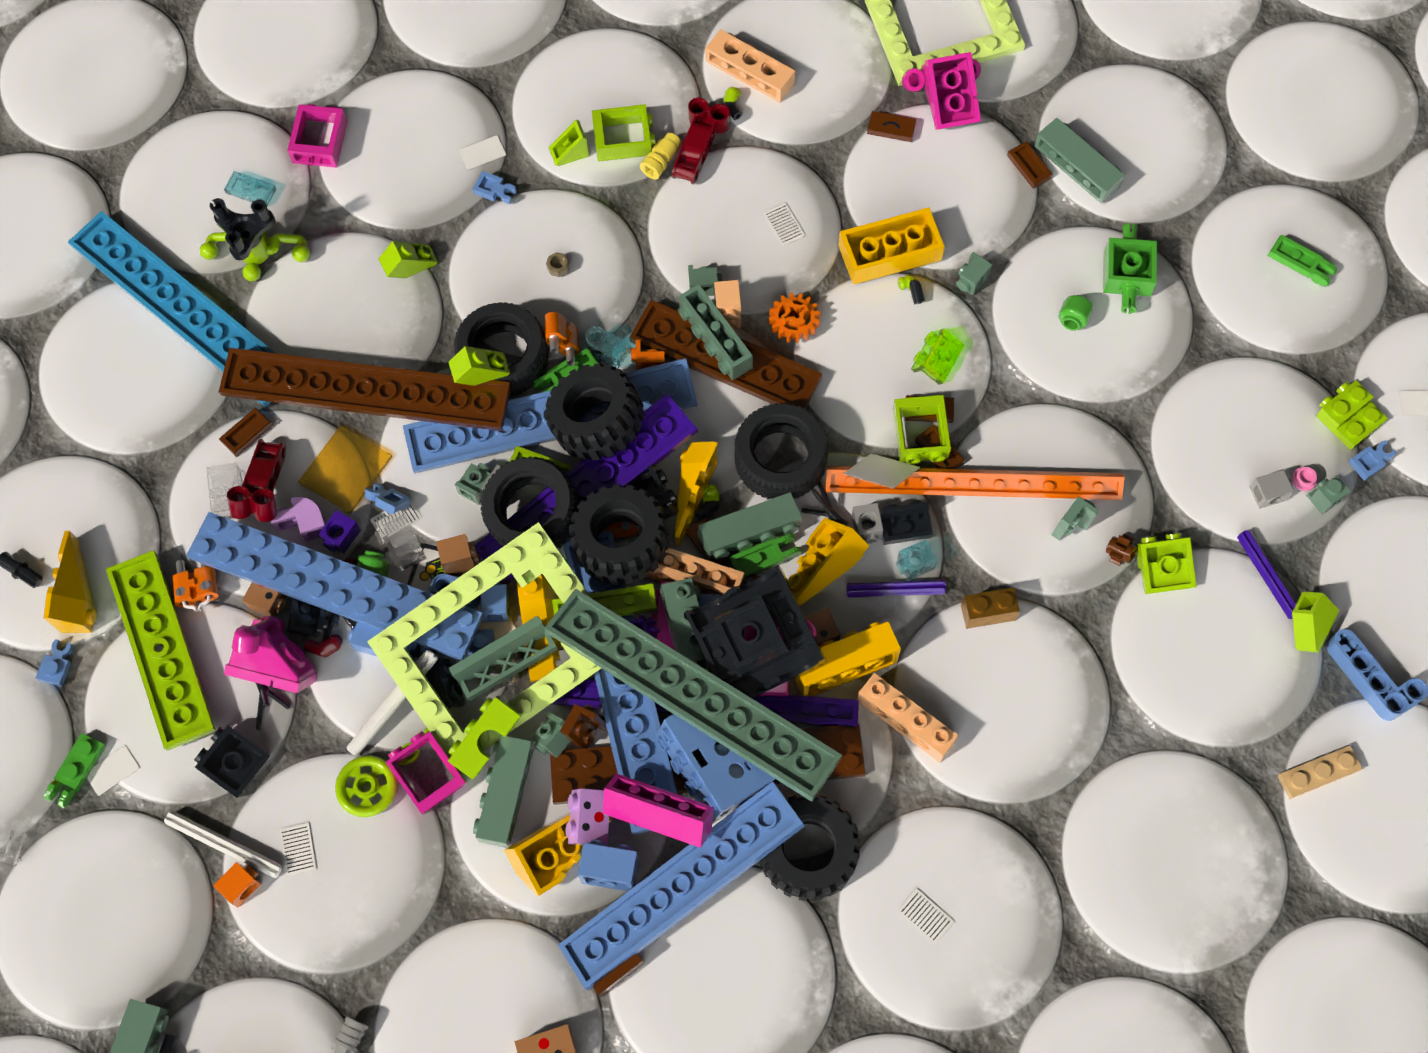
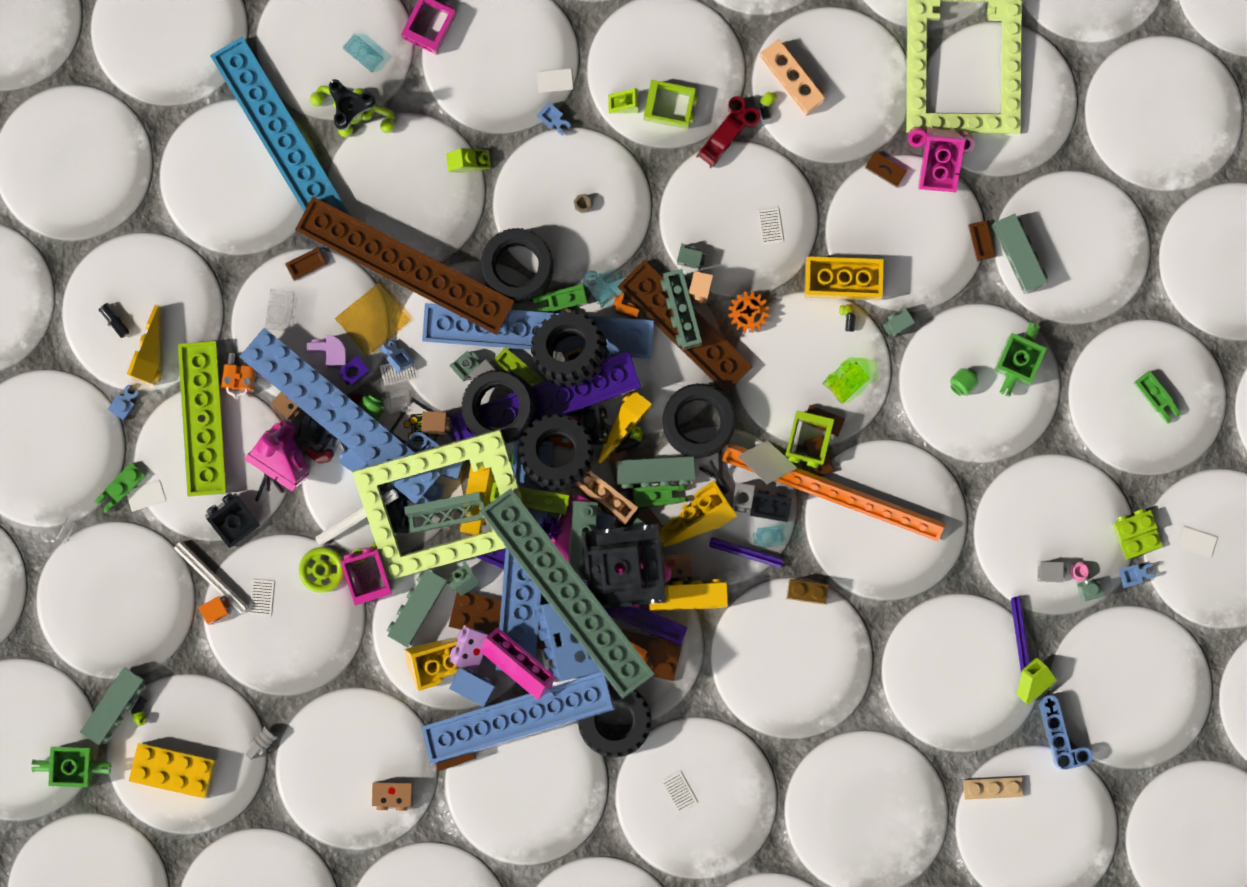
camera: 15 degrees right, 15 degrees up
dark red piece [227,439,286,522] -> none
lime slope [448,346,510,386] -> none
lime arch [448,695,523,780] -> none
orange piece [544,312,579,366] -> none
reddish brown bracket [560,704,608,749] -> none
light yellow axle [640,133,682,180] -> none
light nougat brick [857,673,959,763] -> none
sand green bracket [1051,496,1099,541] -> none
reddish brown gear [1106,533,1138,566] -> none
lime plate [1135,533,1196,594] -> none

